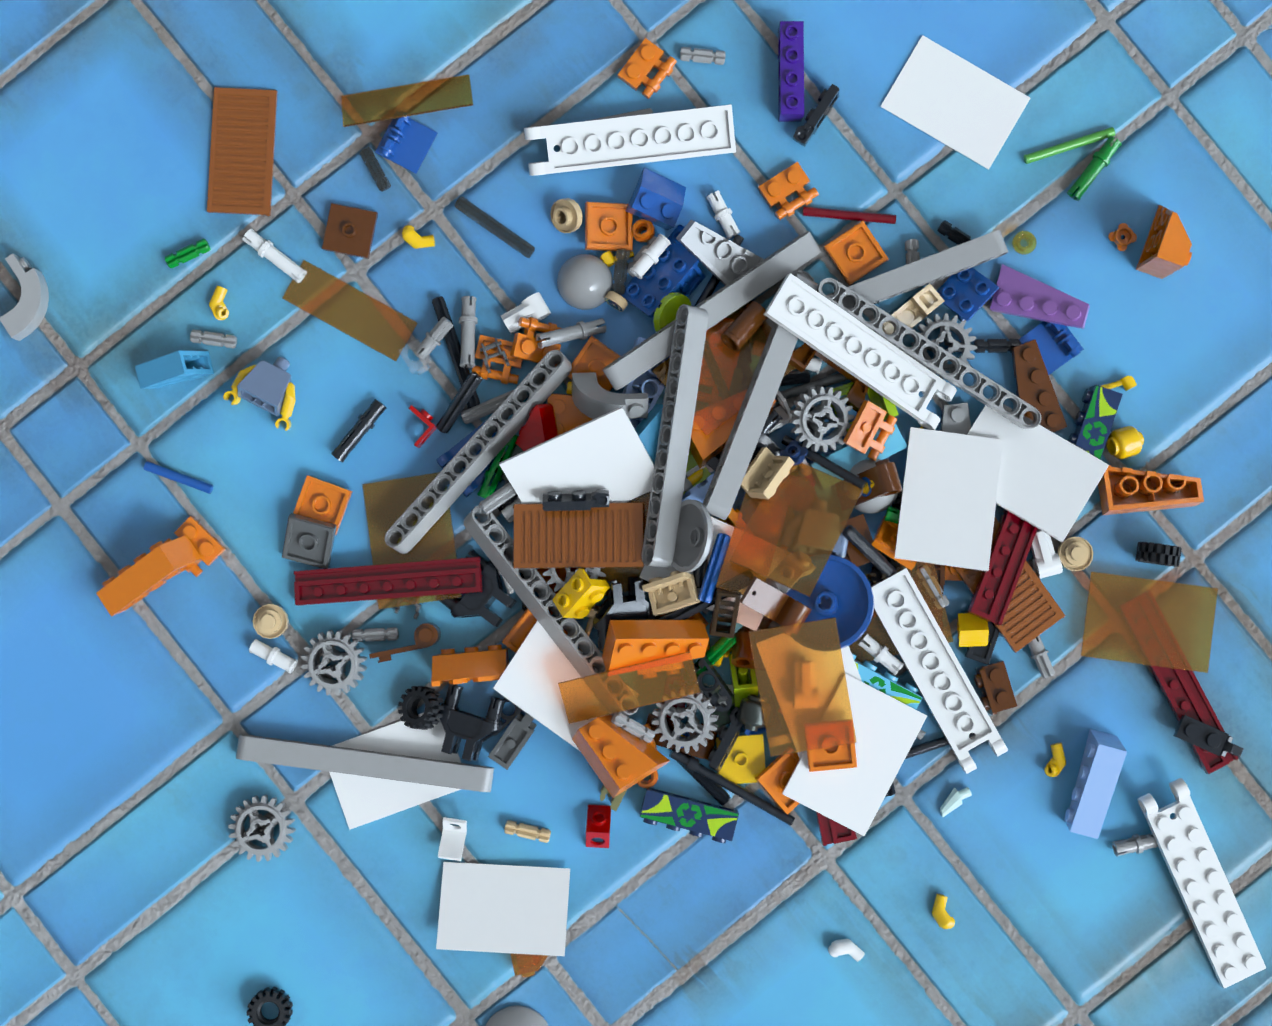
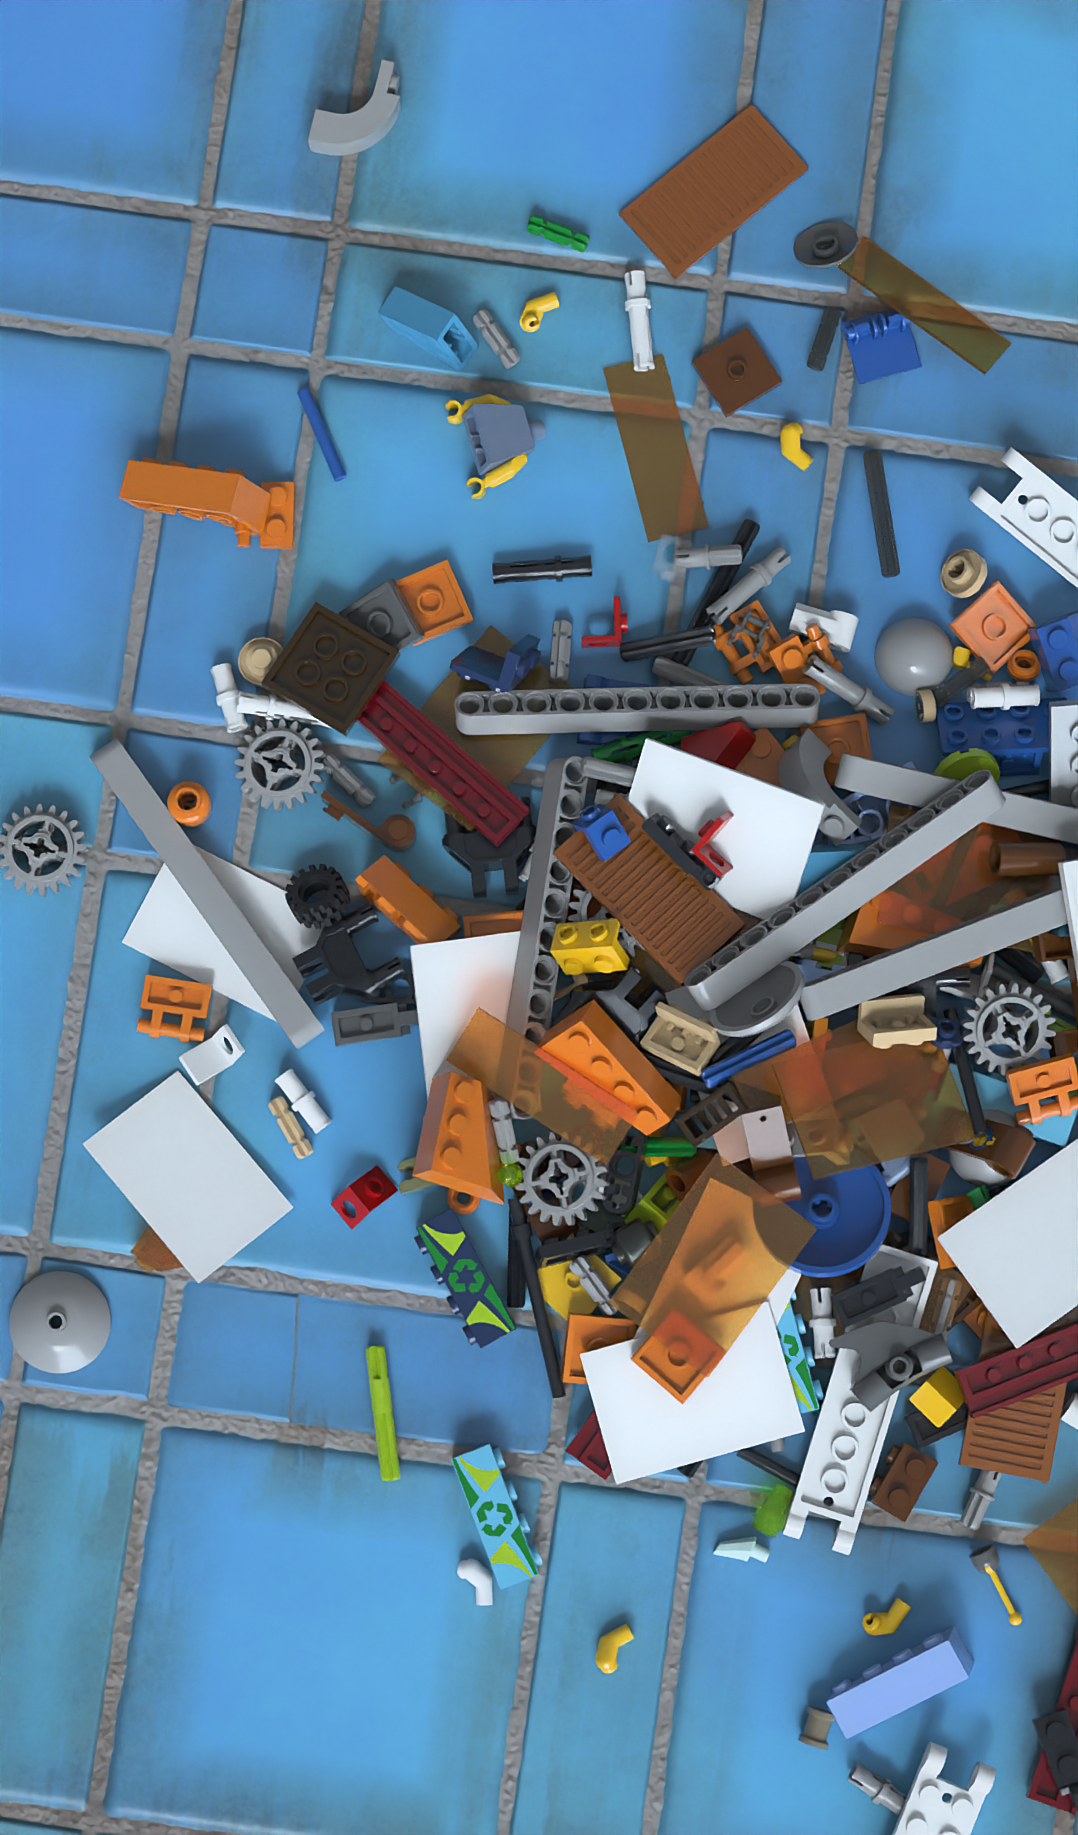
camera: 50 degrees right, 5 degrees down
none -> orange plate [137,975,213,1043]
none -> orange head [167,781,212,827]
none -> white pin [236,691,331,728]
none -> dark brown plate [261,602,400,736]
none -> white pin [275,1068,332,1134]
none -> lime axle [365,1345,400,1481]
none -> dark blue bracket [450,634,541,692]
none -> medium azure brick [451,1443,543,1590]
none -> clear neon green piece [497,1163,523,1187]
none -> light grey axle [549,619,572,683]
none -> light grey axle [569,1255,621,1316]
none -> blue bracket [573,804,631,861]
none -> red bracket [691,811,734,878]
none -> clear neon green cone [752,1484,794,1538]
none -> dark grey dish [793,222,858,268]
none -> dark tan bush [798,1706,836,1749]
none -> dark grey pin [829,1321,952,1412]
none -> black hinge [830,1266,927,1328]
none -> hinge [969,1544,1022,1625]

